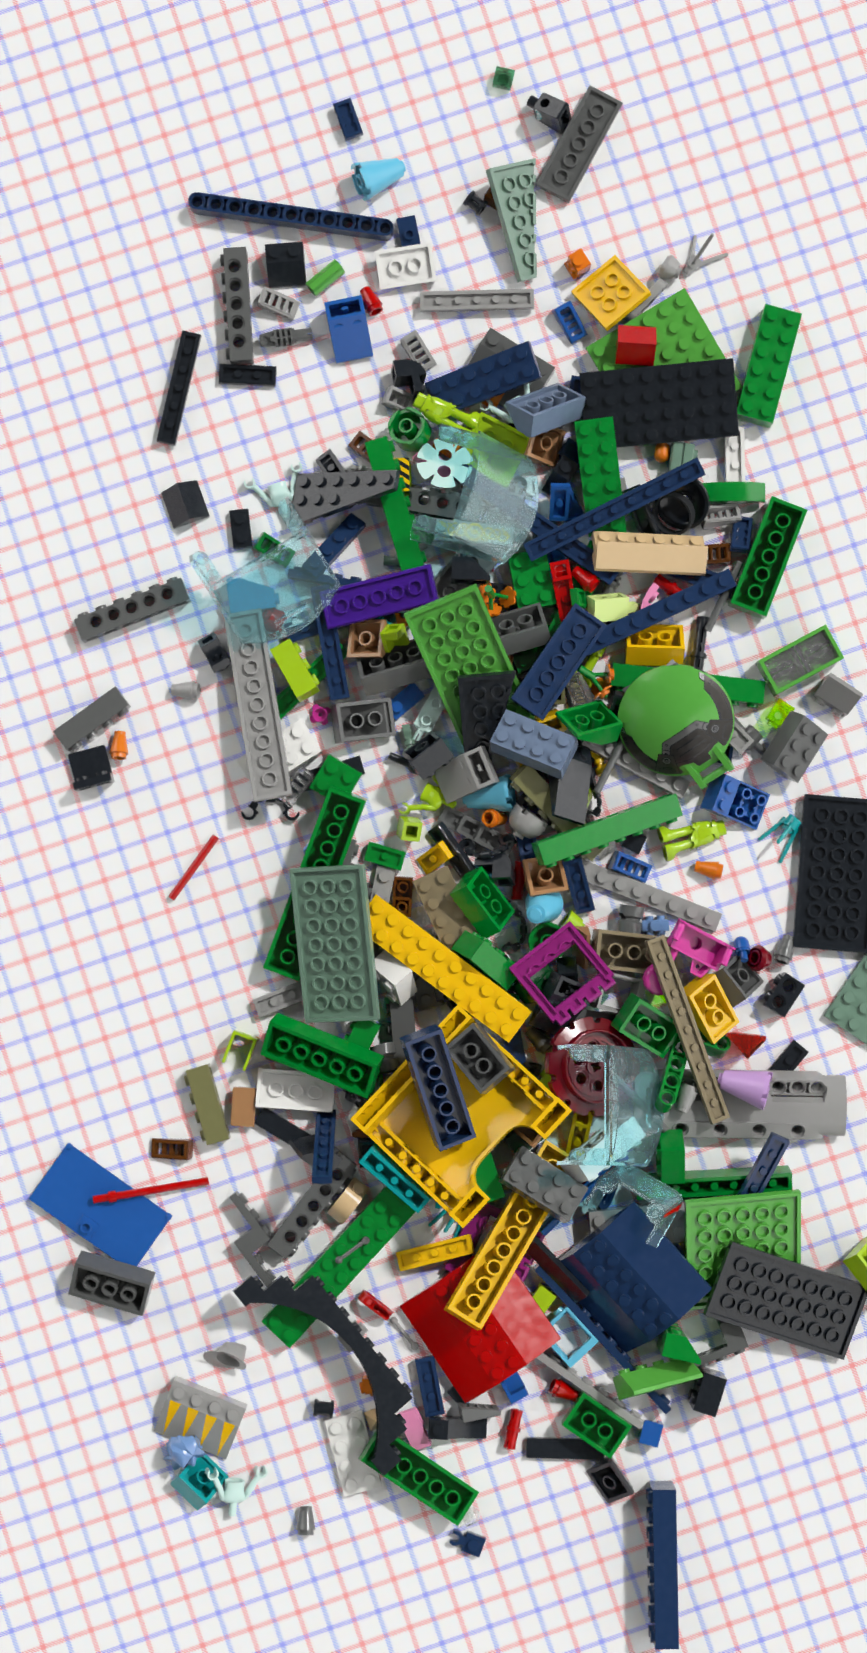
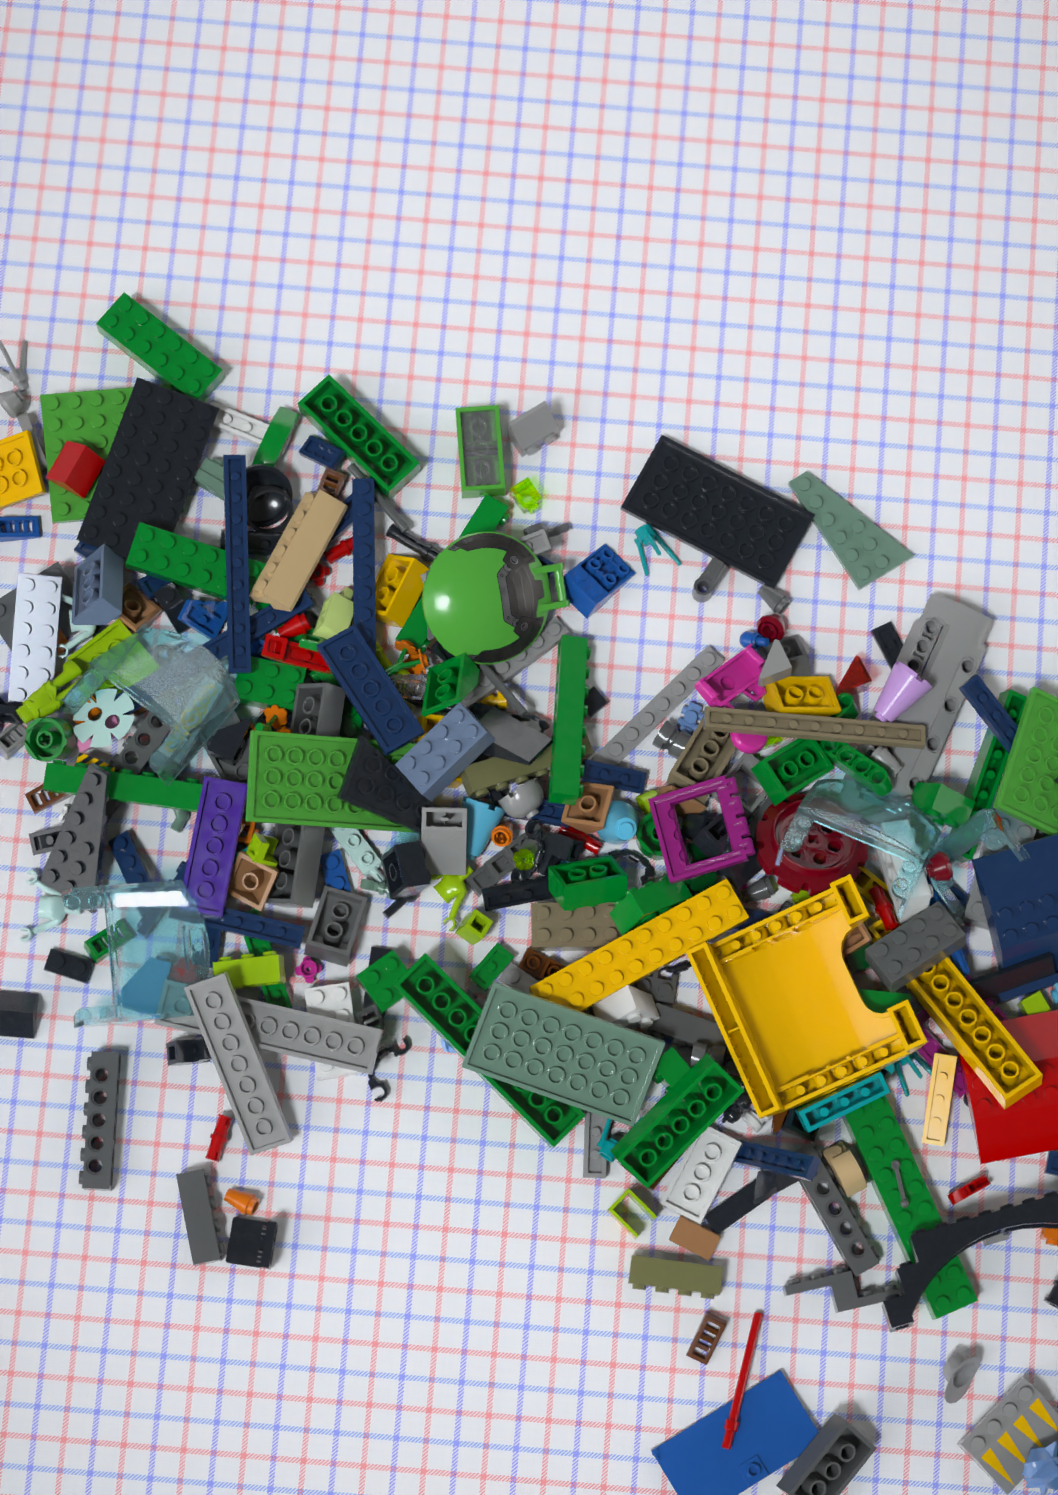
camera: 70 degrees left, 10 degrees down
red bar [168,834,219,901] -> none
light grey cone [171,681,201,700] -> none
light grey hinge [390,1317,419,1350] -> none
dark blue brick [399,1024,476,1151] -> none
yellow slope [416,840,453,875] -> none
dark grey brick [447,1023,516,1094] -> none
blue slope [608,851,653,883] -> none
bright pink slope [639,582,659,610] -> none
orange cylinder [654,443,670,463] -> none
lime piece [657,820,727,862] -> none
orange cone [694,861,724,880] -> none
light grey slope [701,503,742,530] -> none
dark grey brick [761,711,828,783] -> none
black brick [763,972,805,1018] -> none
none -> light grey plate [184,971,294,1156]
none -> red pin [205,1114,233,1162]
none -> red plate [309,562,330,586]
none -> clear neon green plate [513,849,534,870]
none -> teal plant [597,1116,644,1162]
none -> dark grey piece [692,558,728,603]
none -> light grey slope [758,639,792,687]
none -> red pin [869,886,899,931]
none -> dark red cone [925,851,953,881]

